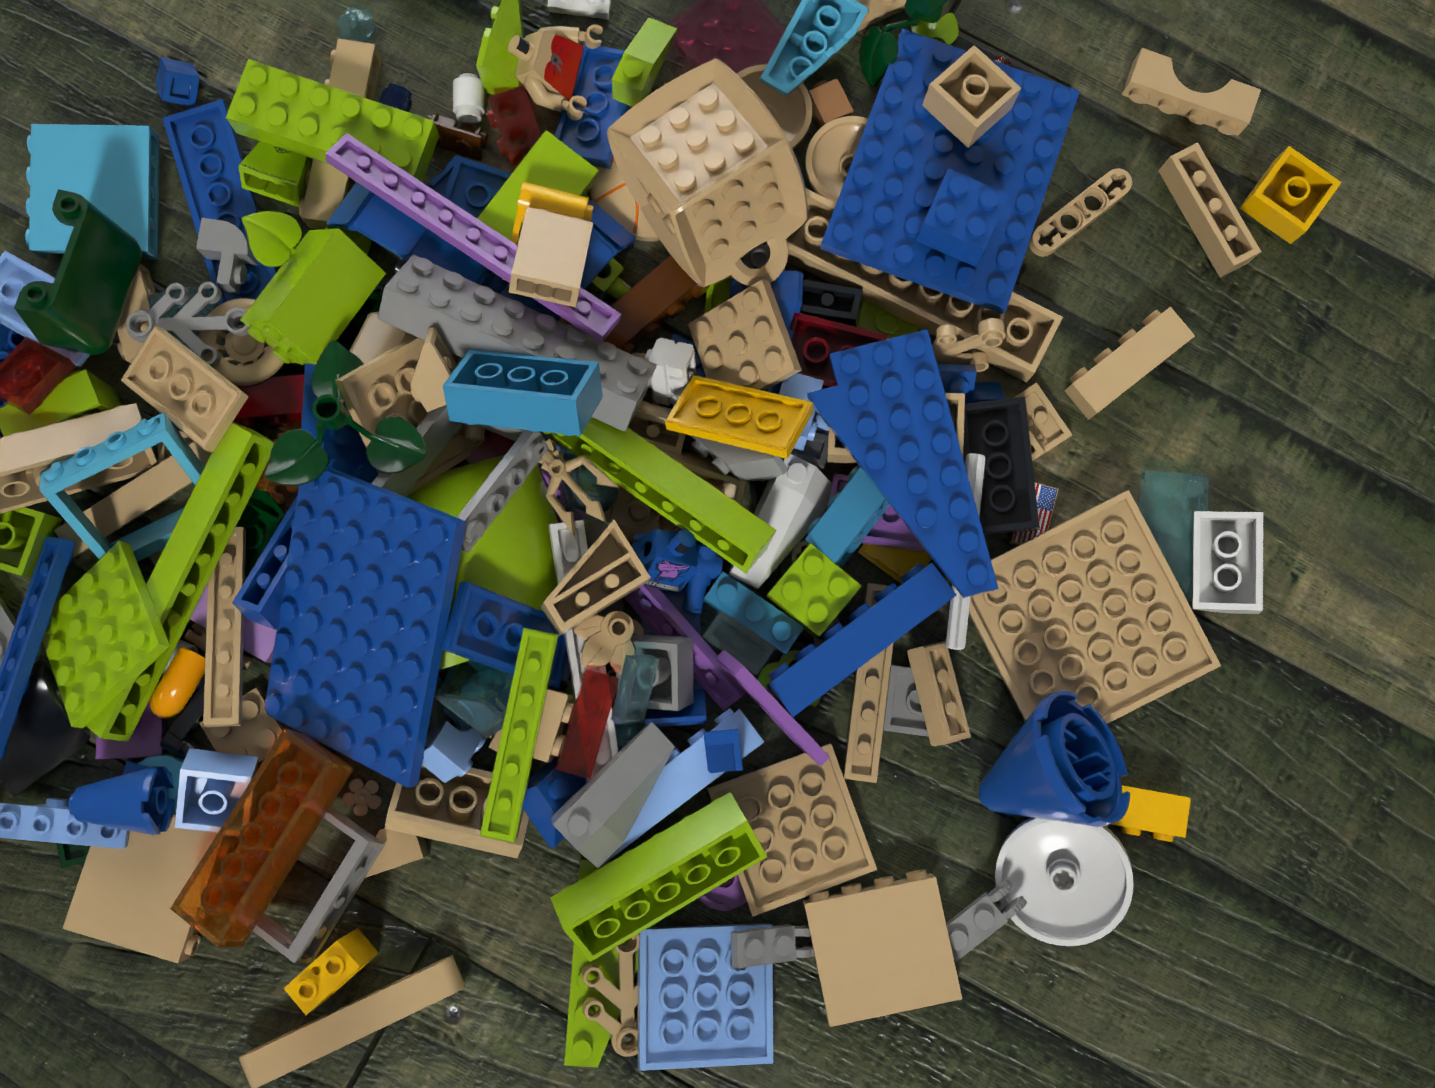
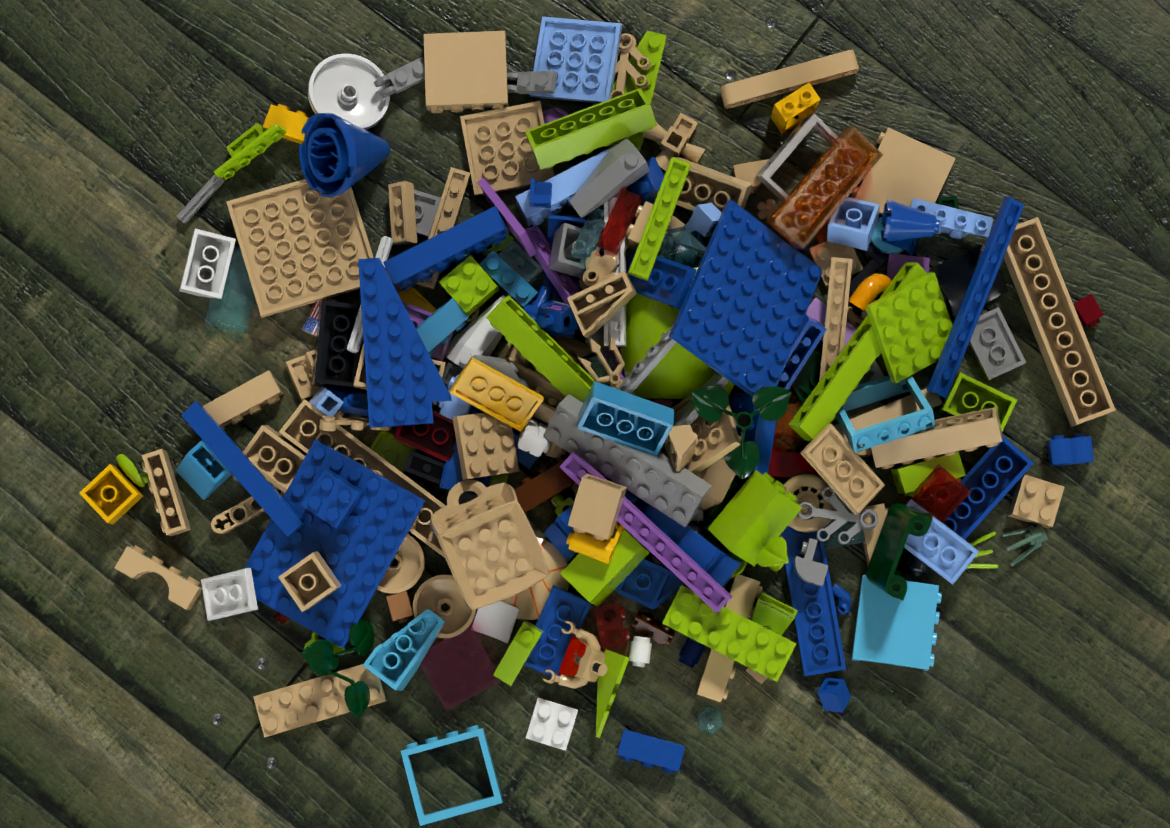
camera: 165 degrees left, 0 degrees up
none -> lime arm [115,454,150,487]
none -> dark azure slope [176,440,232,500]
none -> light grey axle [177,174,225,224]
none -> blue tile [181,401,305,537]
none -> white tile [201,568,258,621]
none -> lime bracket [214,123,287,180]
none -> tan slope [243,425,307,493]
none -> light blue brick [309,386,344,416]
none -> tan brick [643,113,706,174]
none -> blue arm [832,583,851,614]

